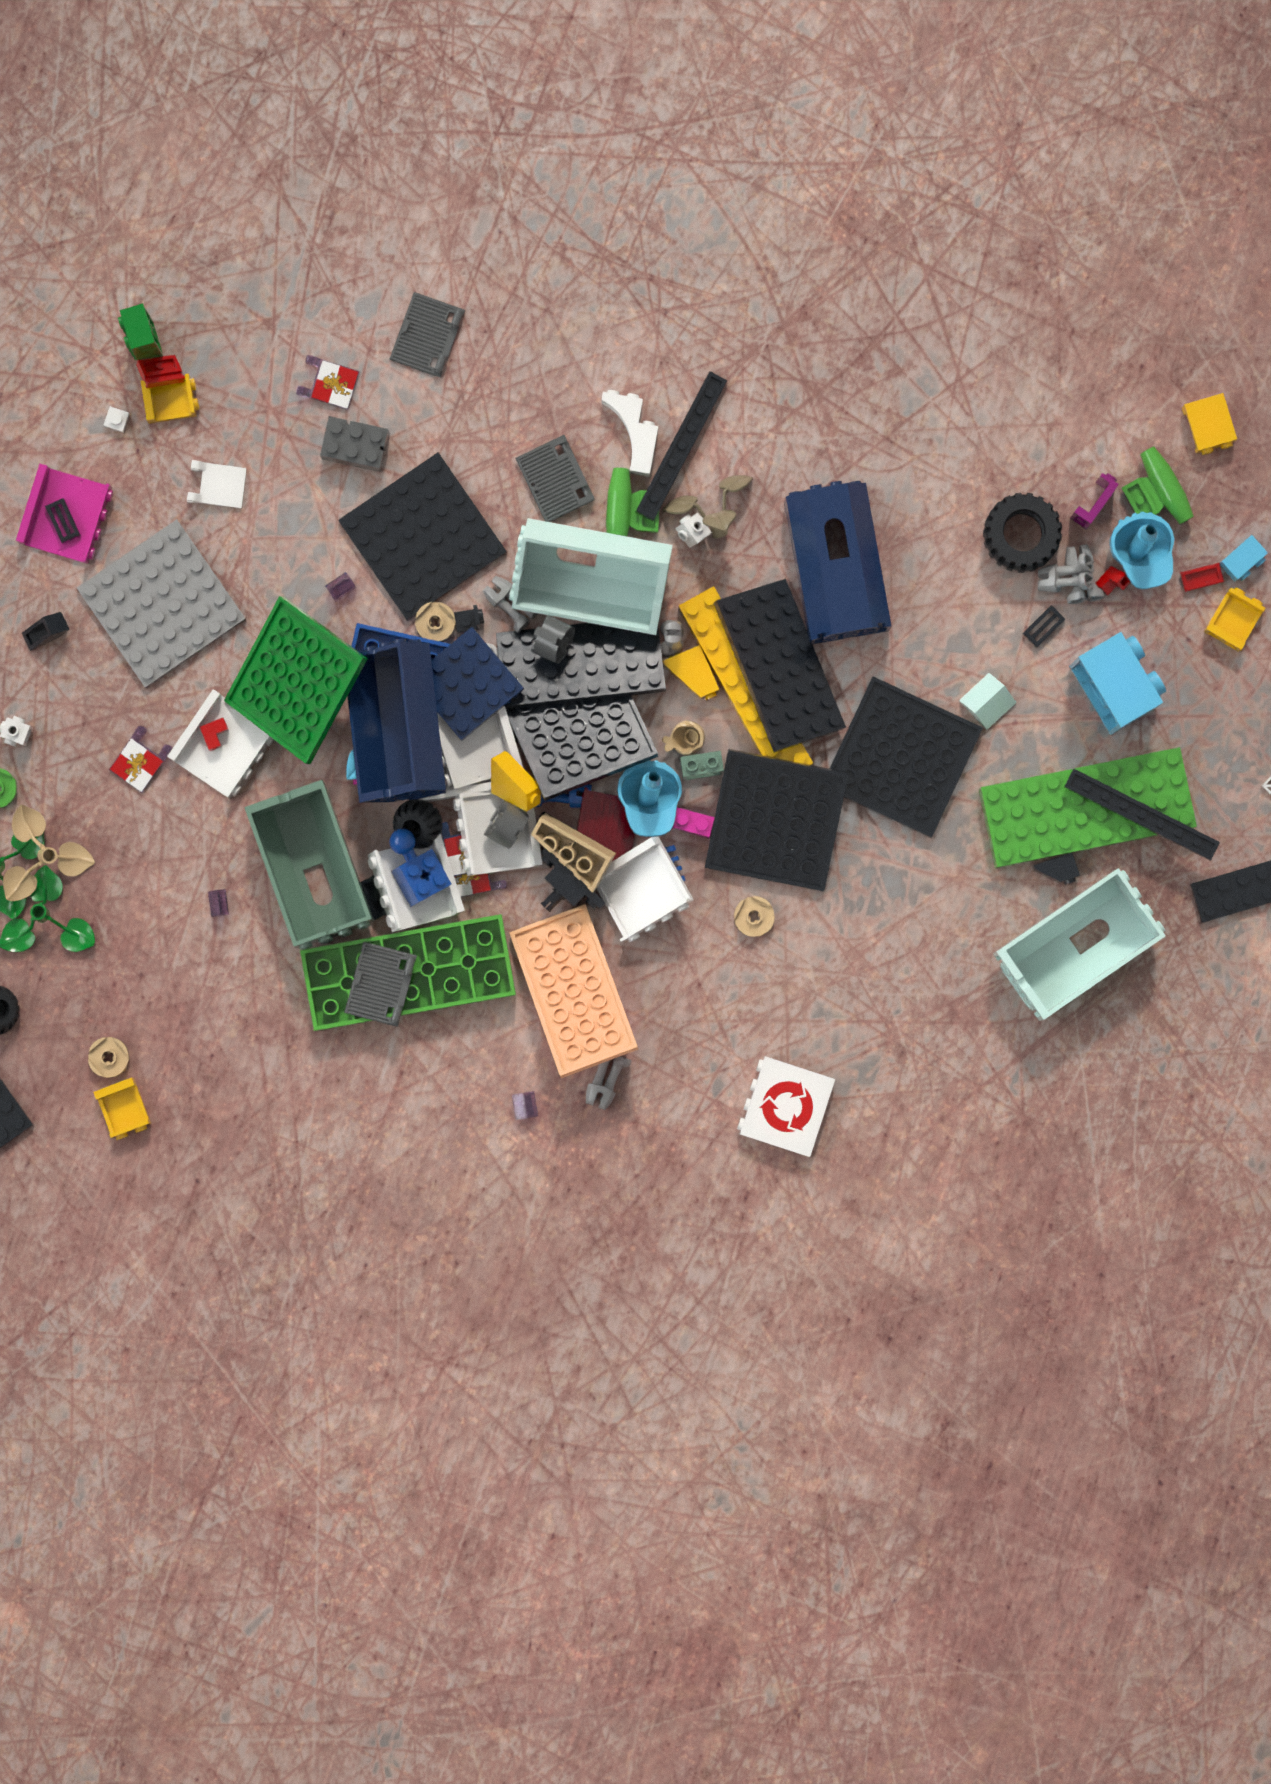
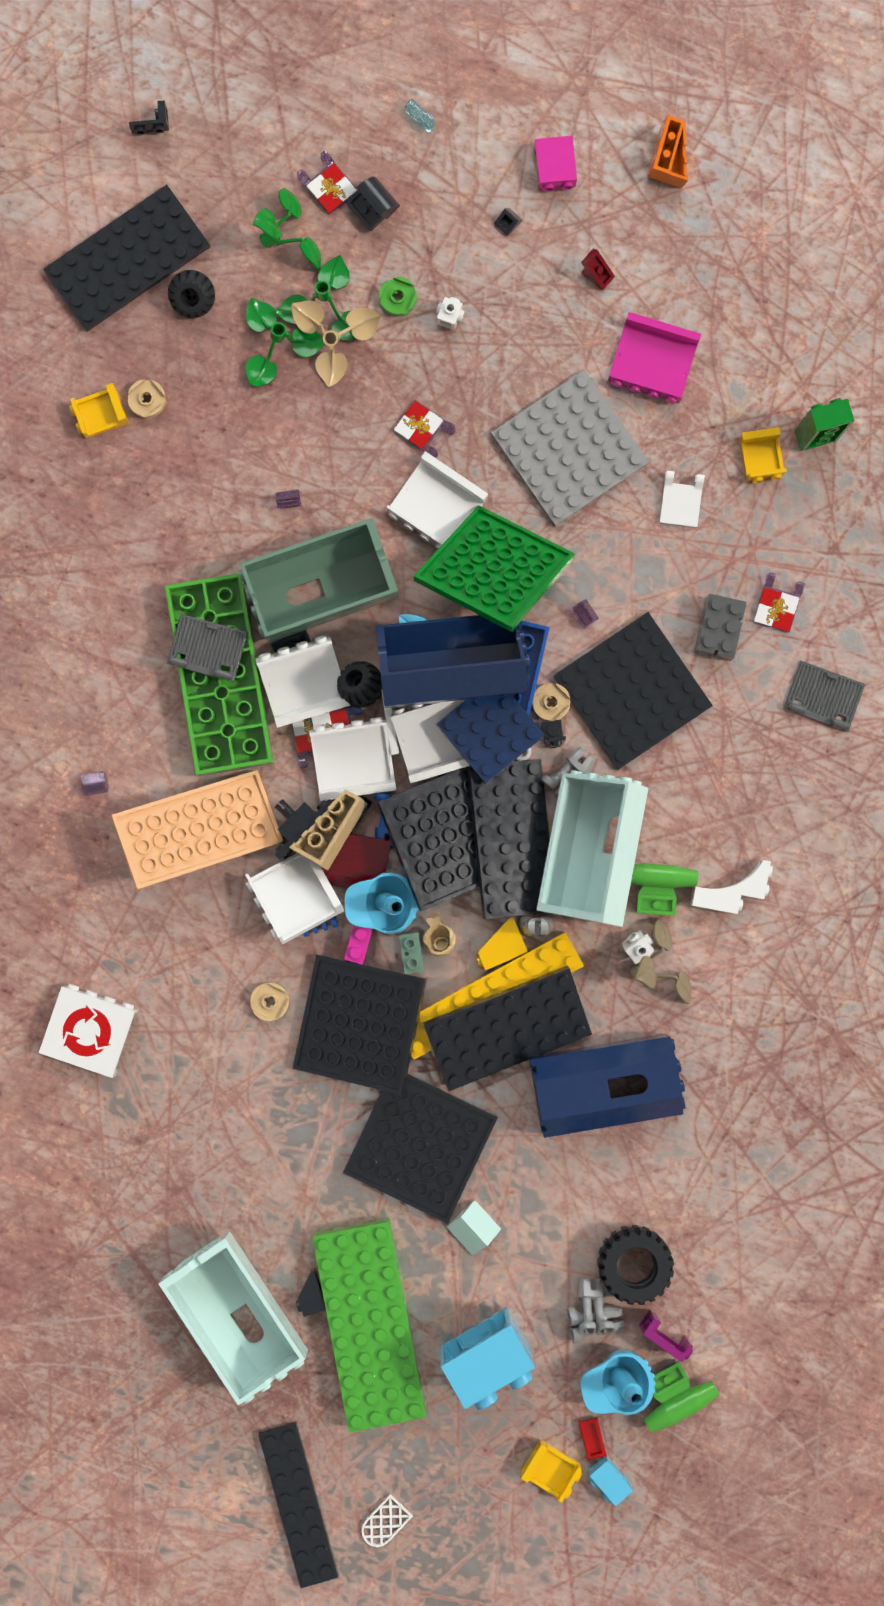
camera: 90 degrees right, 0 degrees up
black slope [22,612,70,651] -> none
black tile [45,498,81,544] -> none
white plate [104,406,130,433] -> none
red plate [136,355,185,388] -> none
red piece [200,718,229,751] -> none
blue brick [389,829,452,907] -> none
dark grey brick [484,800,529,849] -> none
yellow slope [491,751,541,812] -> none
dark grey window [515,435,595,522] -> none
dark grey brick [531,615,575,663] -> none
light grey piece [586,1056,632,1110] -> none
black tile [635,371,727,522] -> none
black tile [1022,605,1065,648] -> none
black plate [1064,769,1220,861] -> none
red piece [1096,566,1130,596] -> none
yellow panel [1182,393,1237,455] -> none

